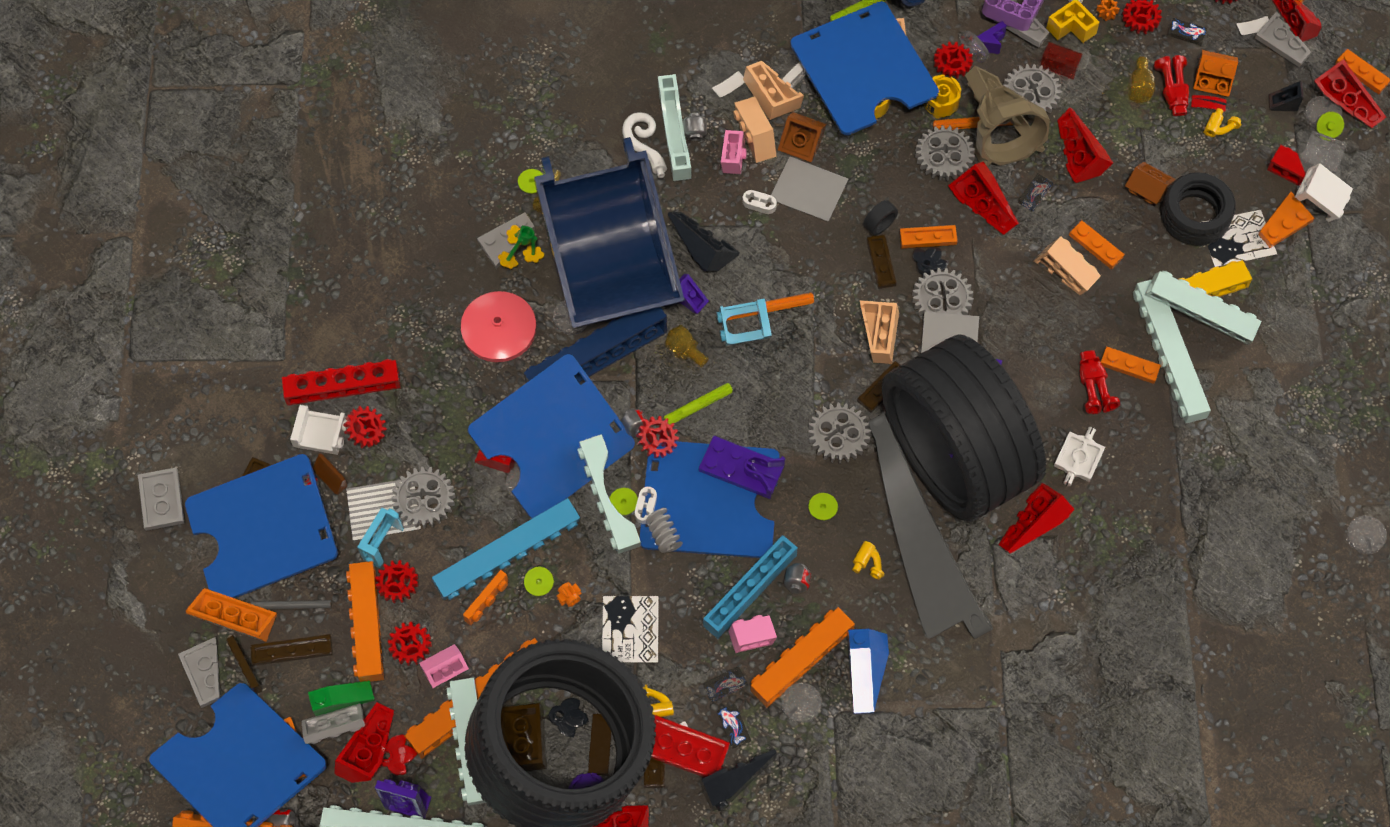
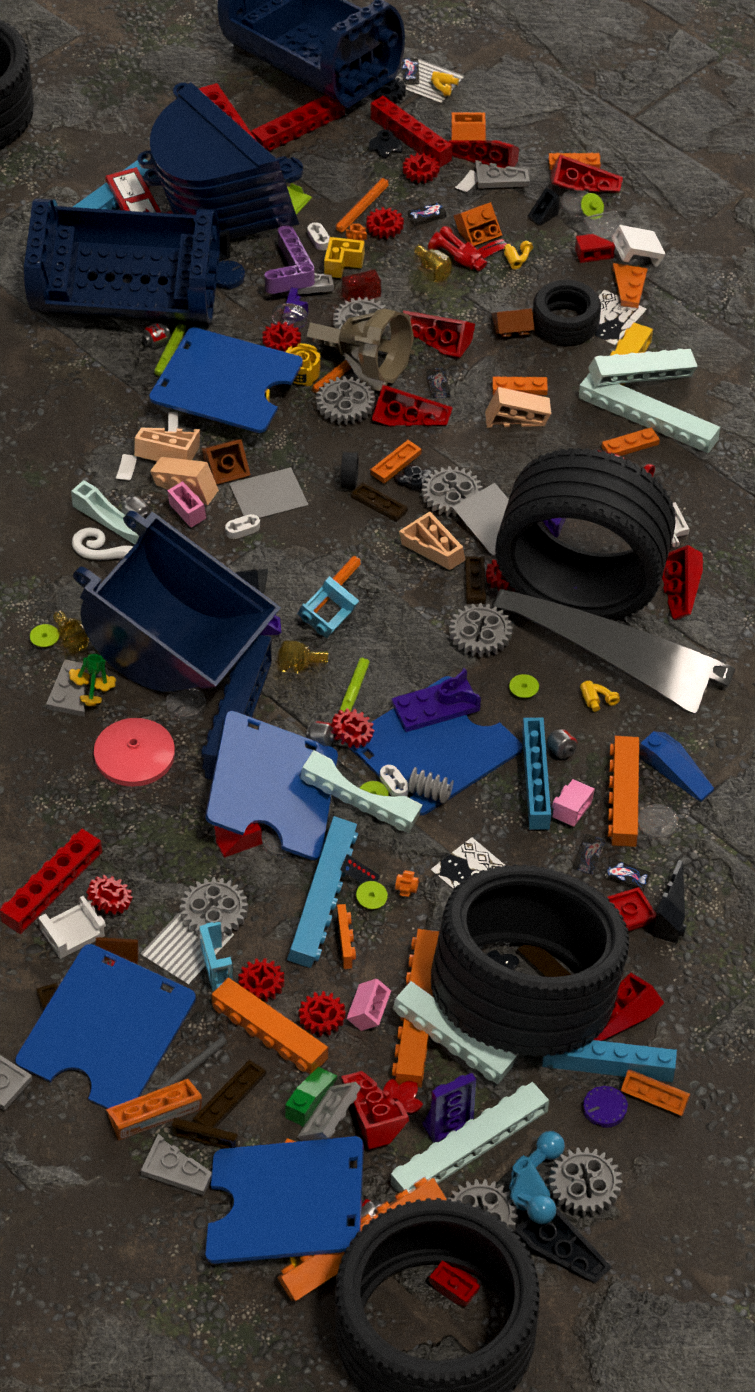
camera: 45 degrees left, 15 degrees down
none -> black sticker [340,854,380,884]

